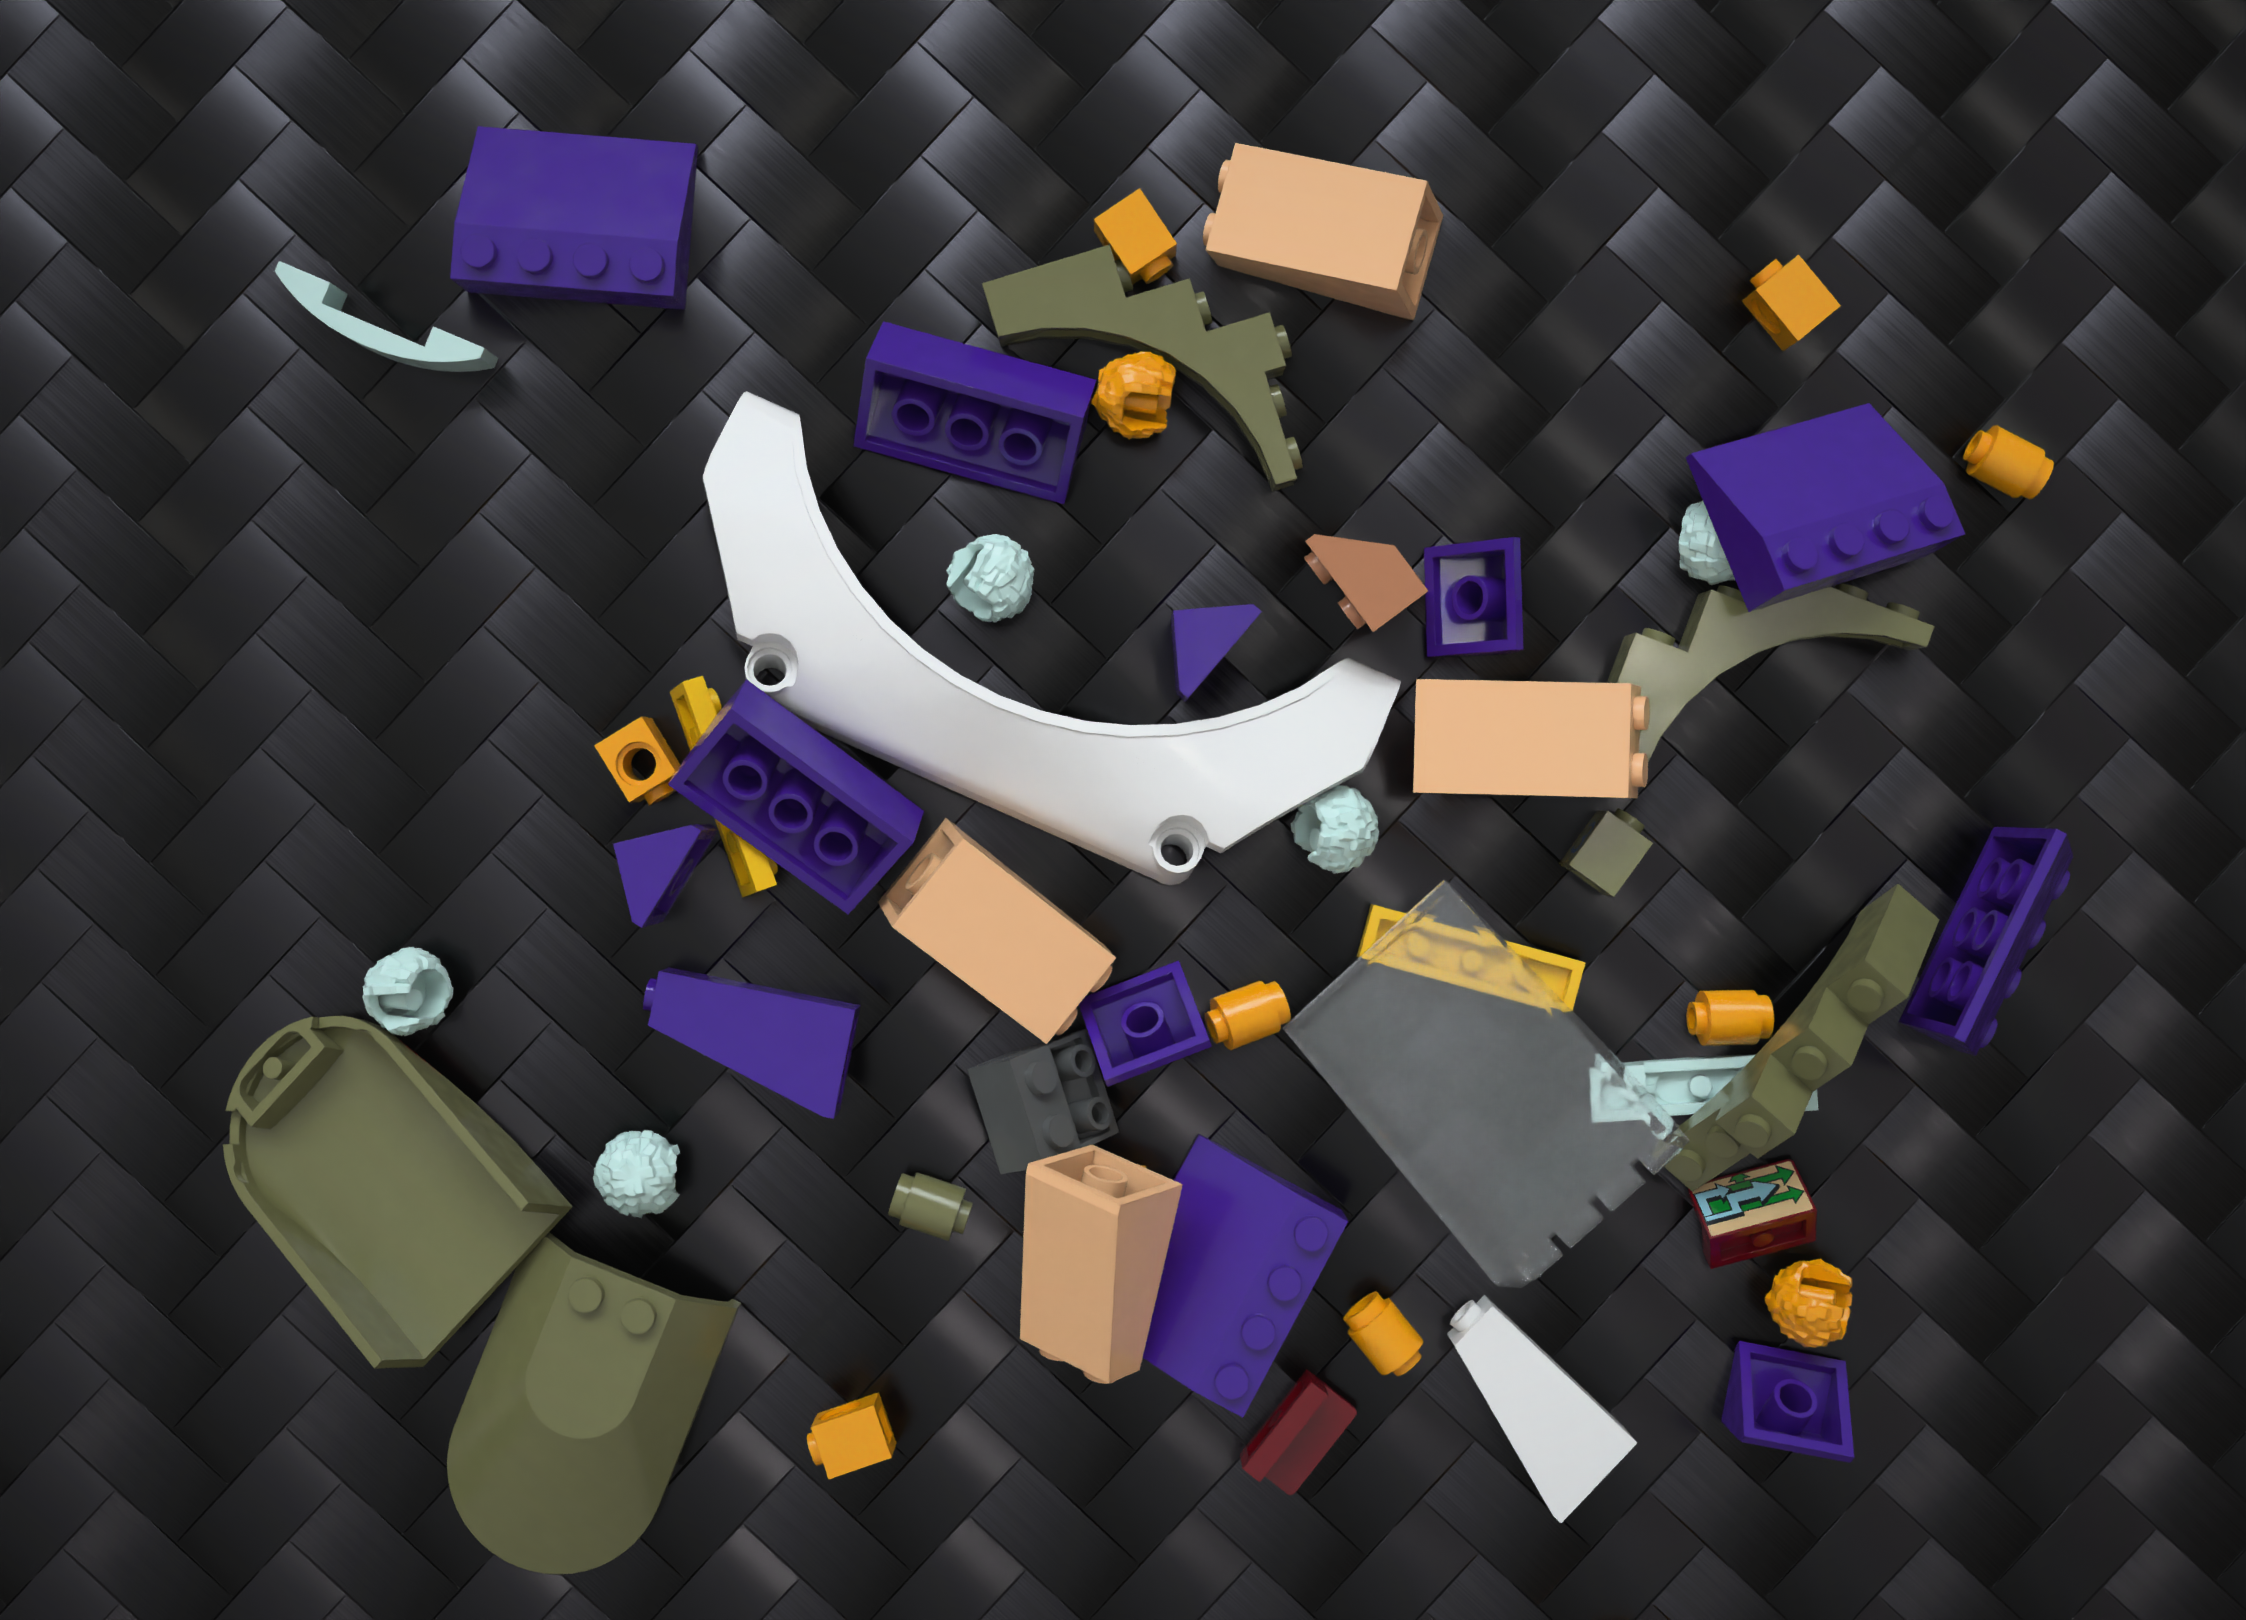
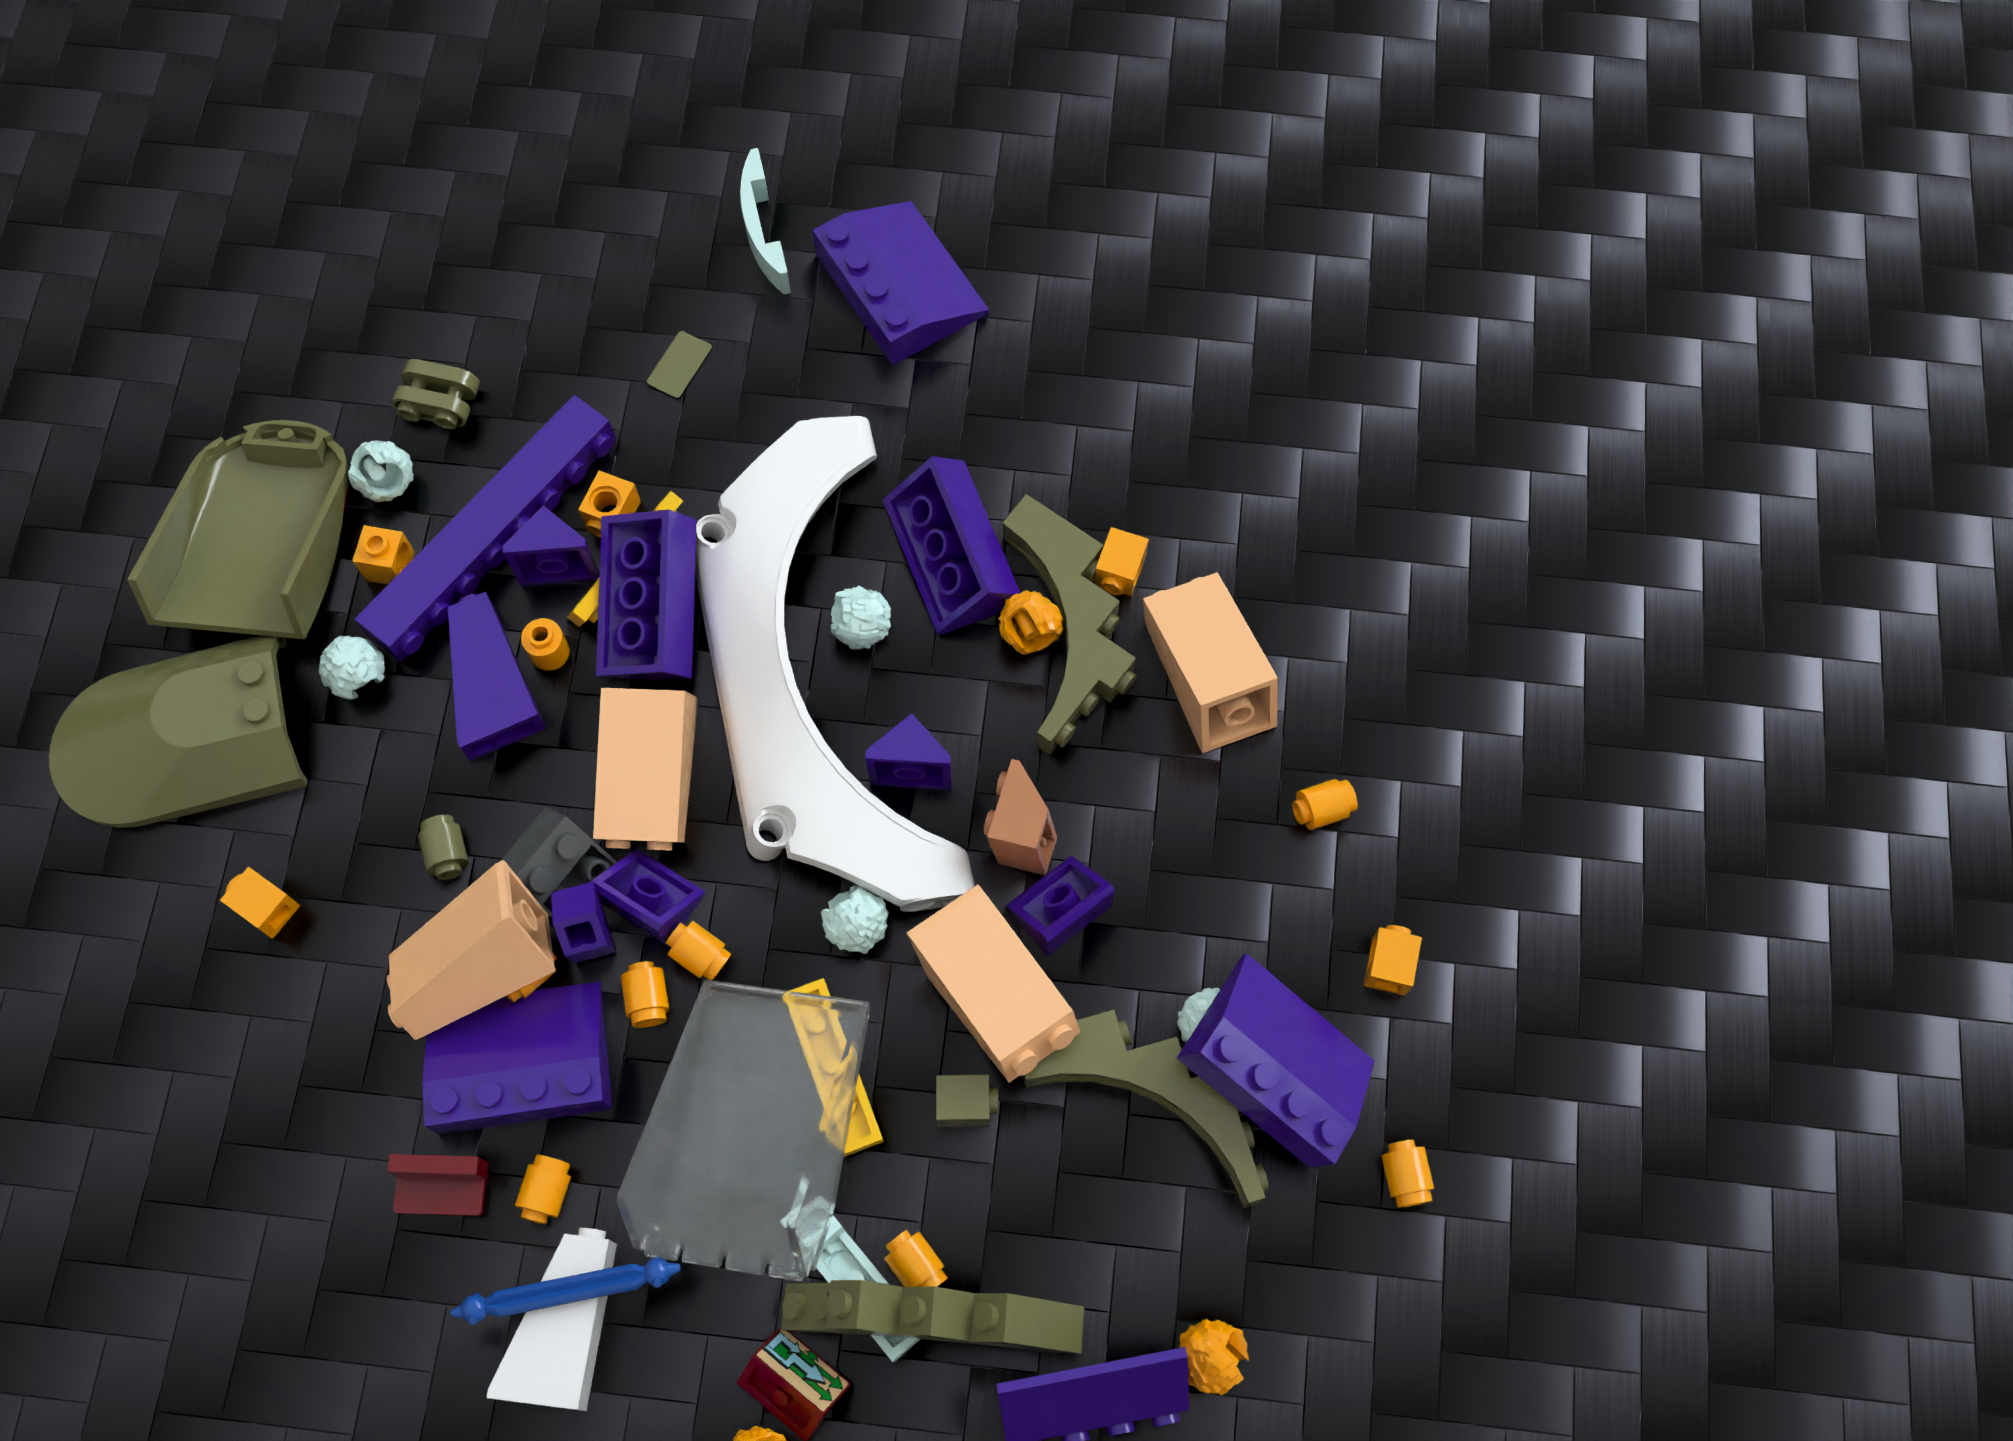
camera: 50 degrees right, 20 degrees down
none -> light orange brick [352,525,415,585]
none -> dark purple brick [354,395,616,662]
none -> olive brick [391,359,480,429]
none -> blue wheel [451,1256,681,1325]
none -> light orange brick [521,618,570,670]
none -> dark purple slope [551,881,617,963]
none -> light orange brick [621,961,669,1028]
none -> olive sticker [647,331,712,398]
none -> light orange piece [1179,1319,1249,1396]
none -> light orange brick [1292,779,1358,830]

